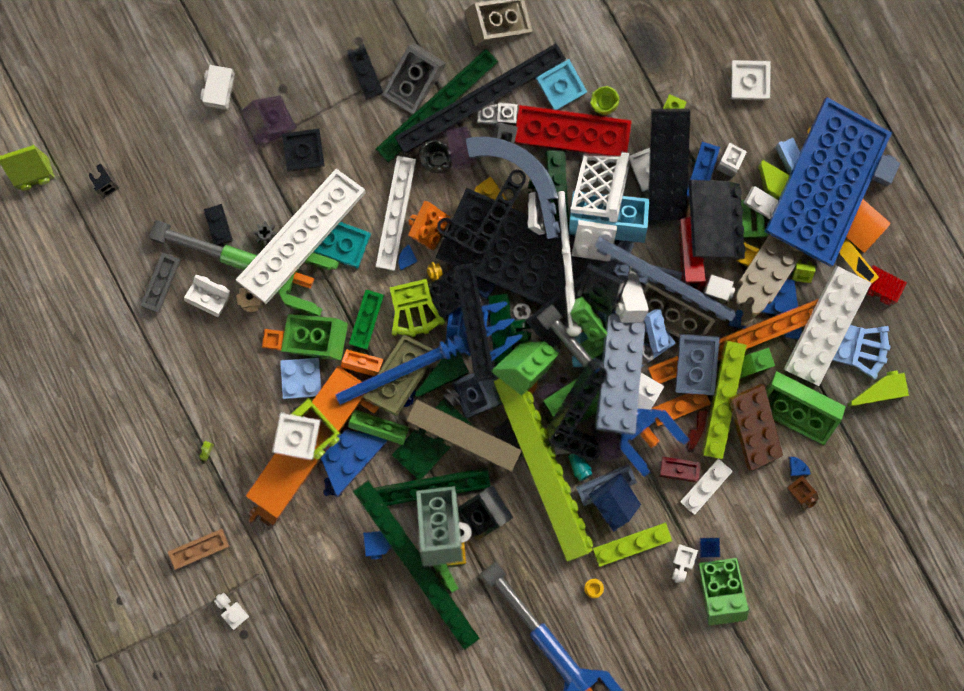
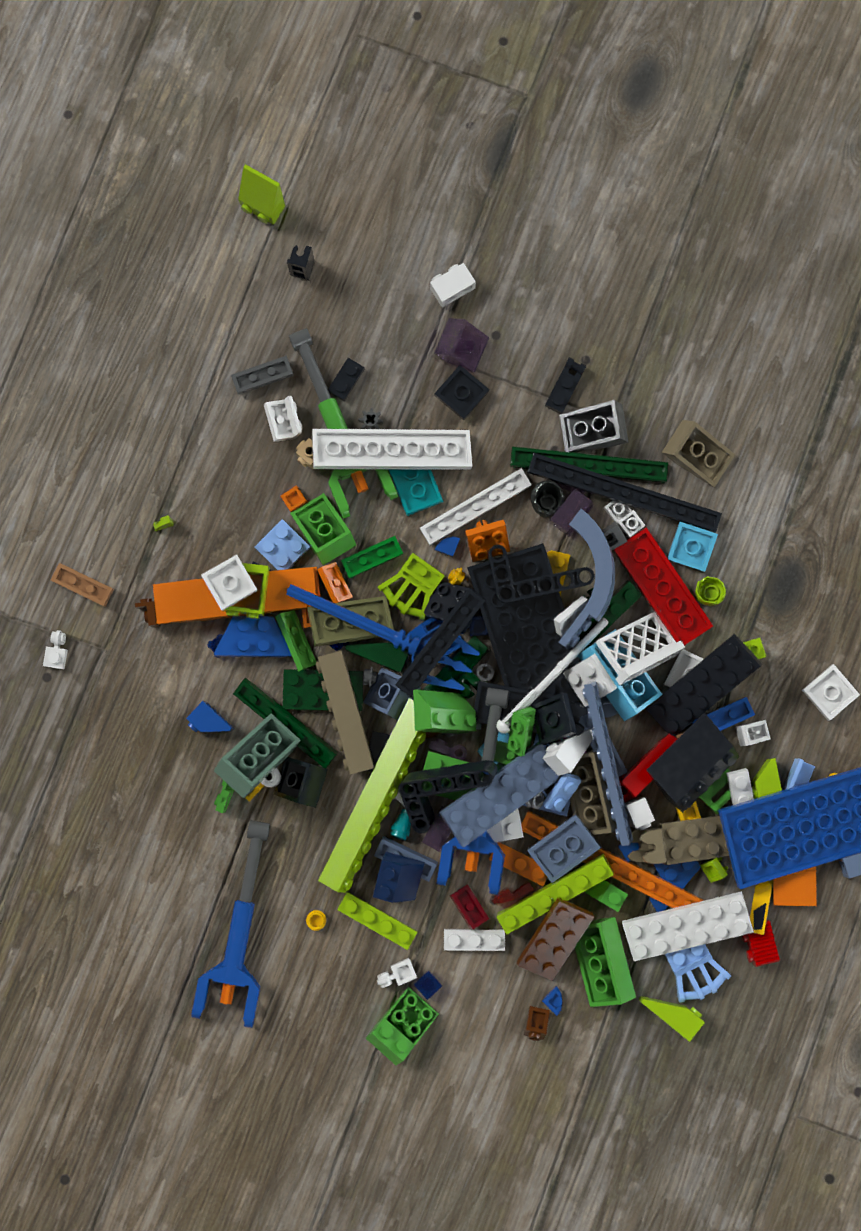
camera: 50 degrees right, 0 degrees up
dark green plate [353,480,480,650] -> none

